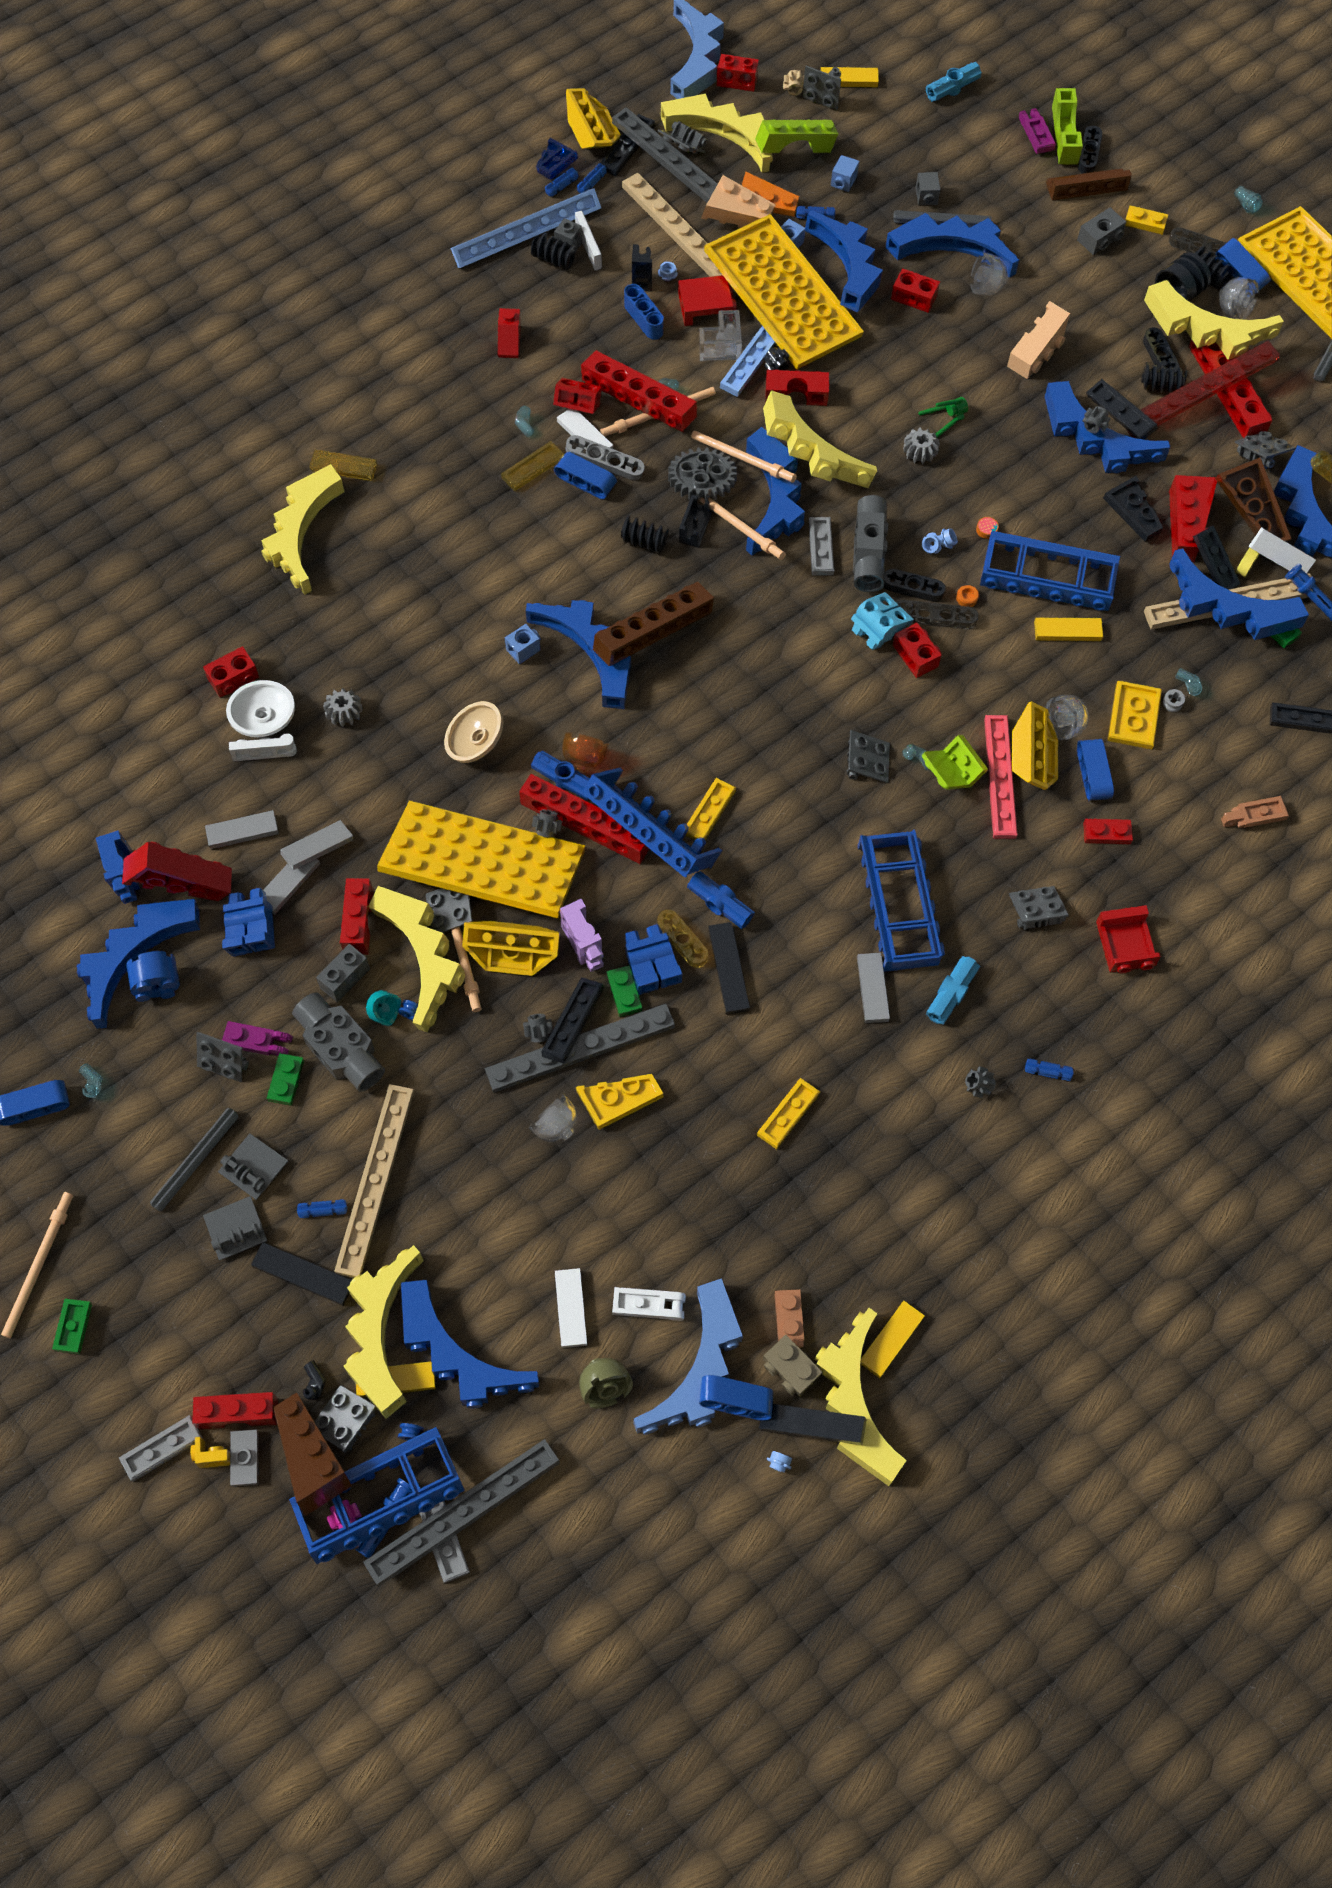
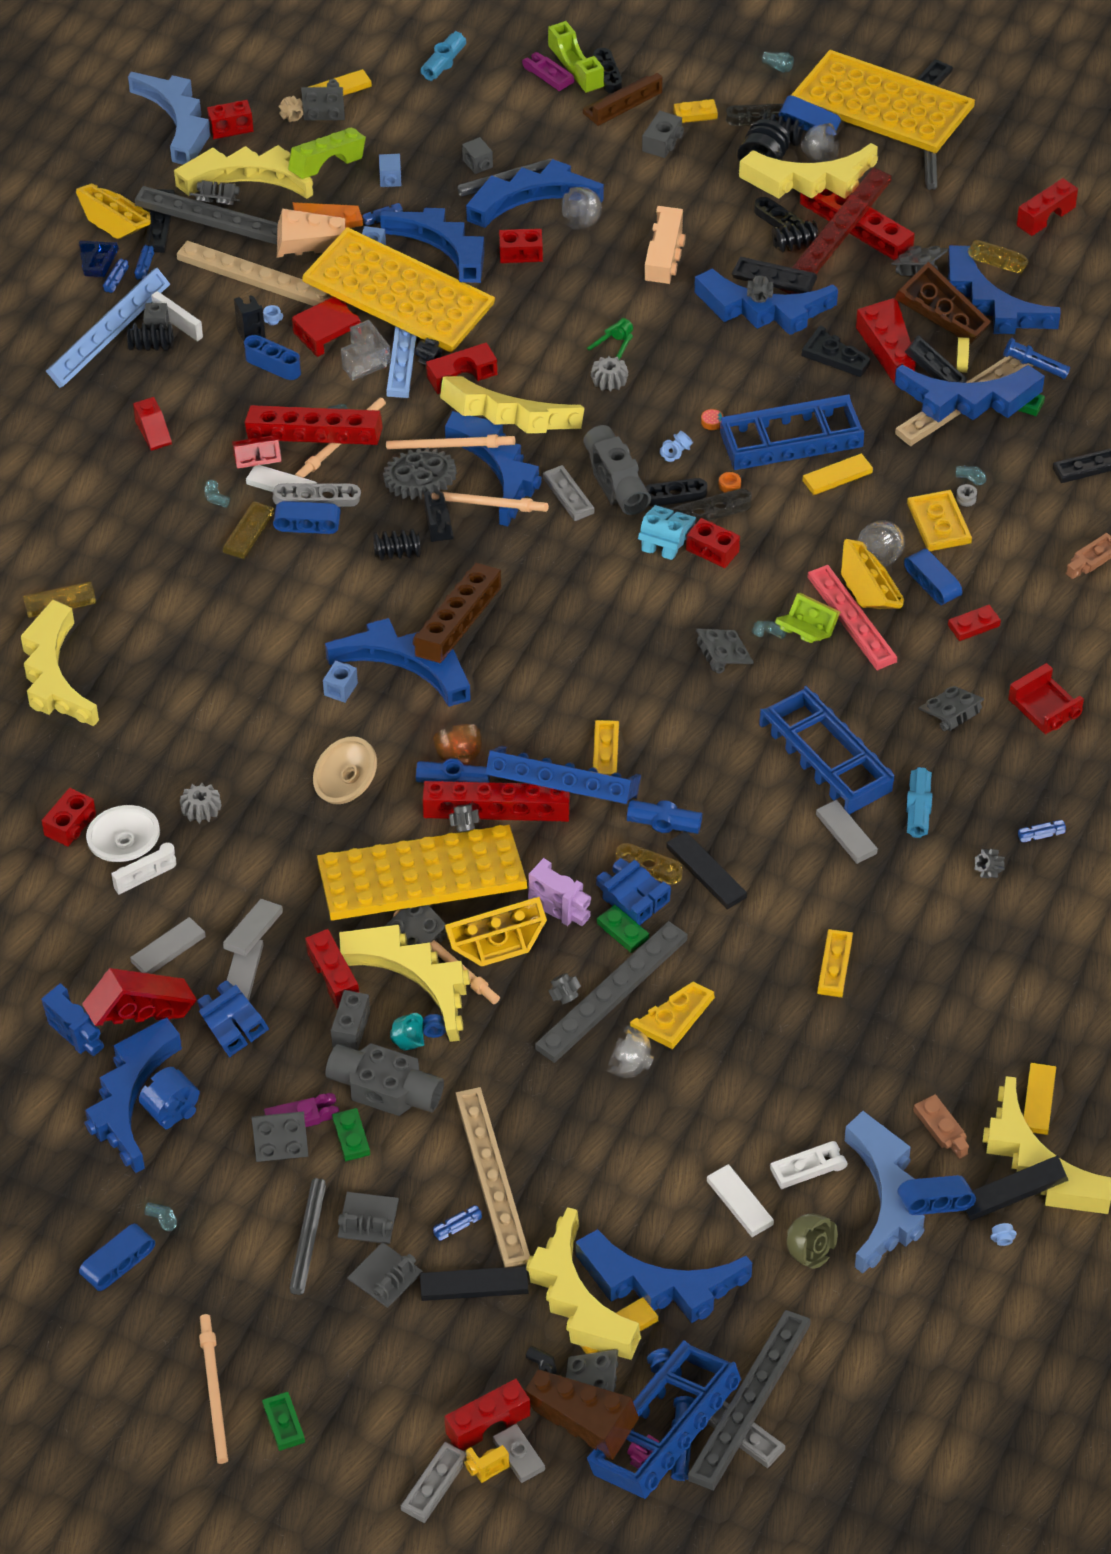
camera: 25 degrees left, 15 degrees down
black tile [541,977,604,1063] -> none
dark tan bracket [763,1334,822,1397] -> none
white tile [1249,527,1316,574] -> none

